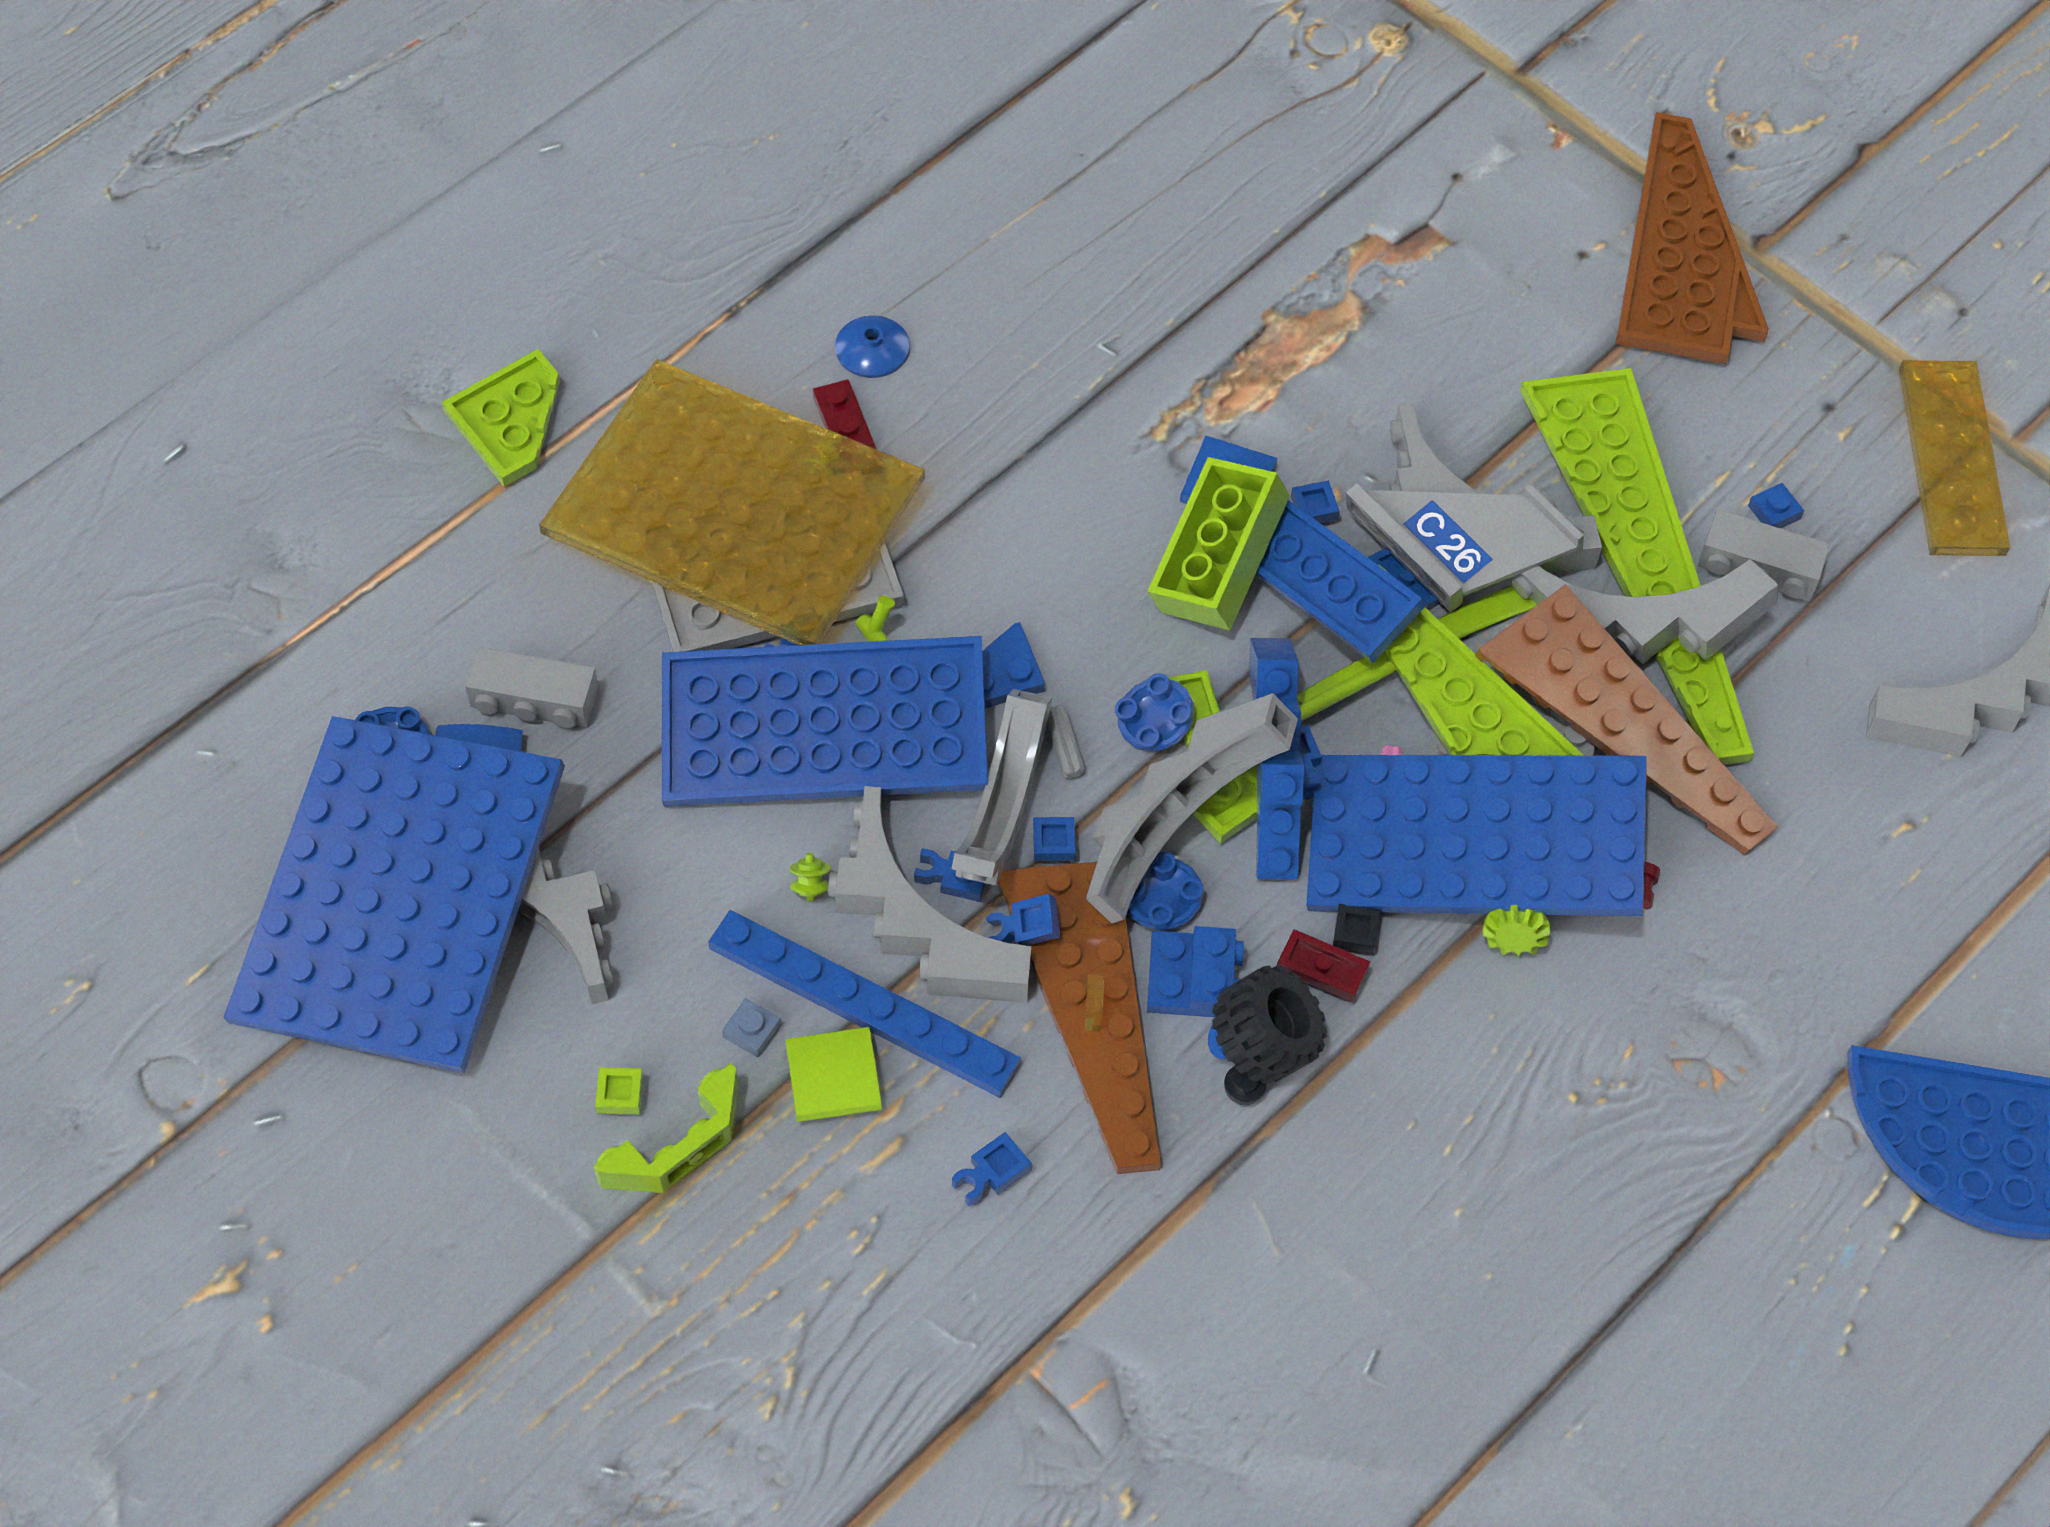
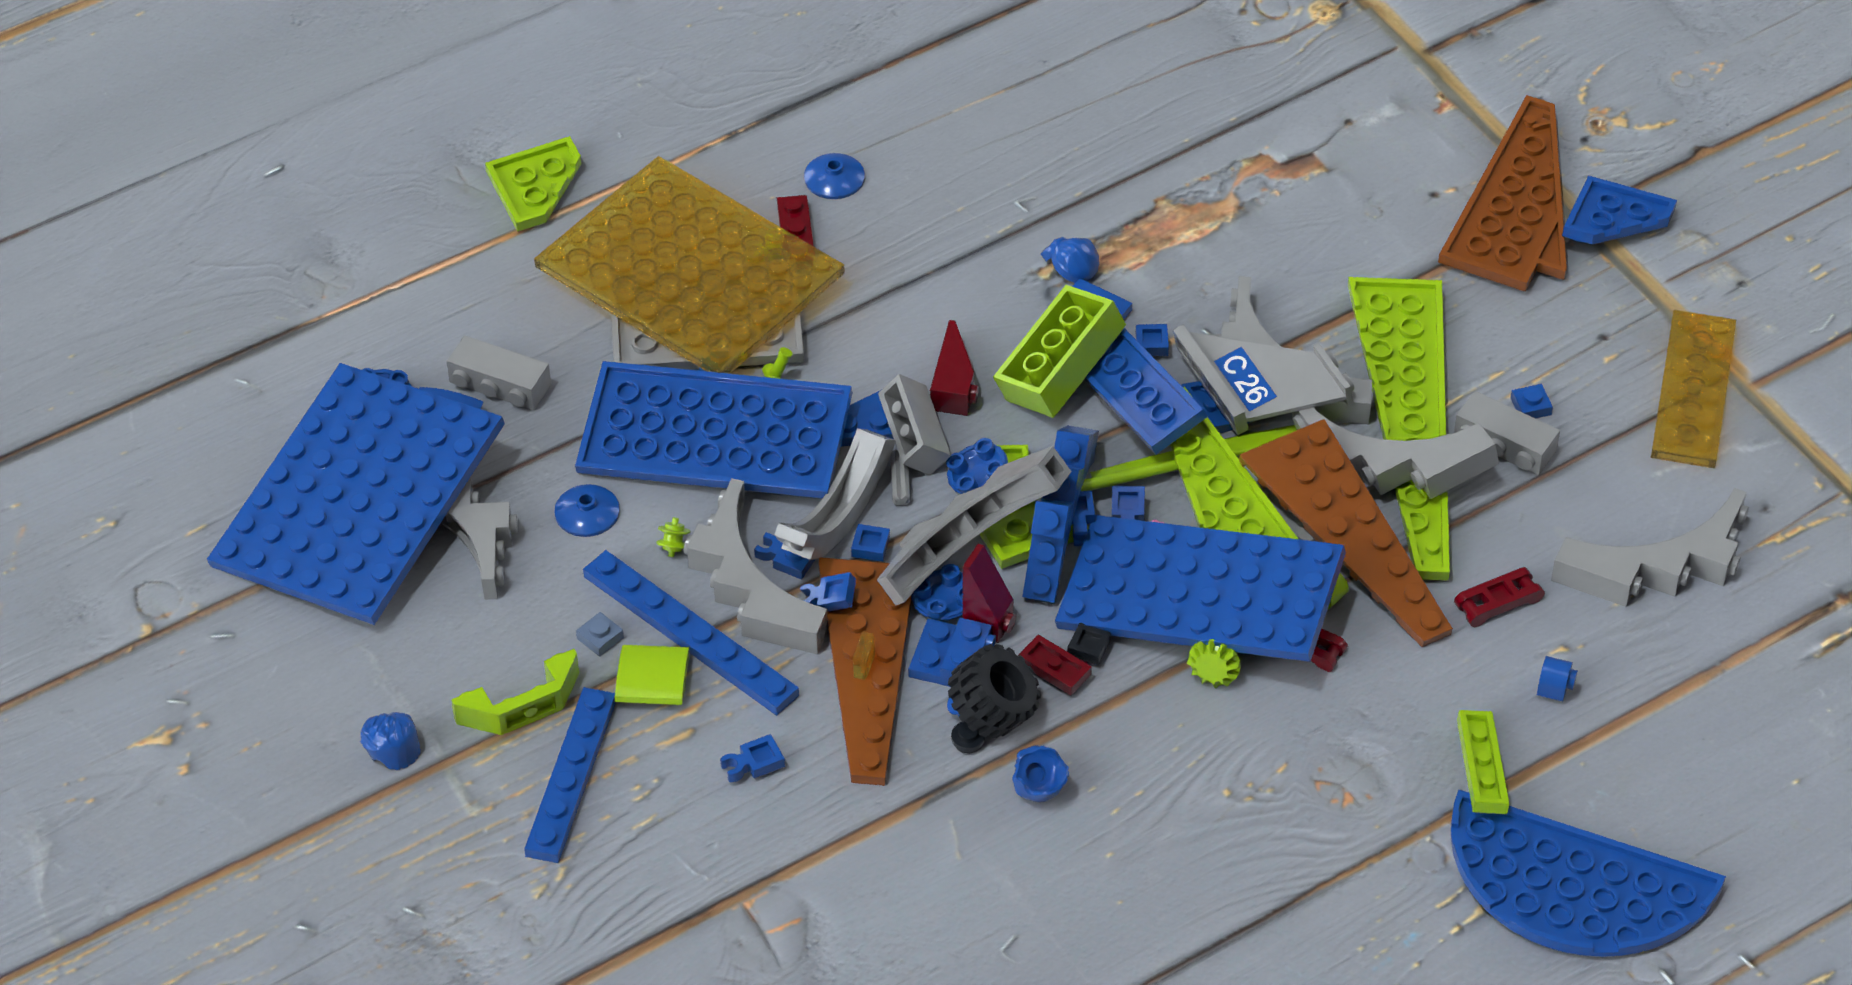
camera: 15 degrees right, 10 degrees down
lime plate [595,1067,643,1115] -> none
none -> blue hair [360,712,421,770]
none -> blue plate [524,687,616,863]
none -> blue dish [554,484,620,537]
none -> light grey brick [878,374,951,475]
none -> dark red slope [930,320,979,416]
none -> dark red slope [962,543,1016,643]
none -> blue hair [1012,745,1069,802]
none -> blue piece [1040,237,1100,283]
none -> blue plate [1112,486,1145,521]
none -> dark red plate [1454,567,1545,627]
none -> lime plate [1457,710,1509,814]
none -> blue plate [1537,656,1578,702]
none -> blue plate [1562,175,1677,245]

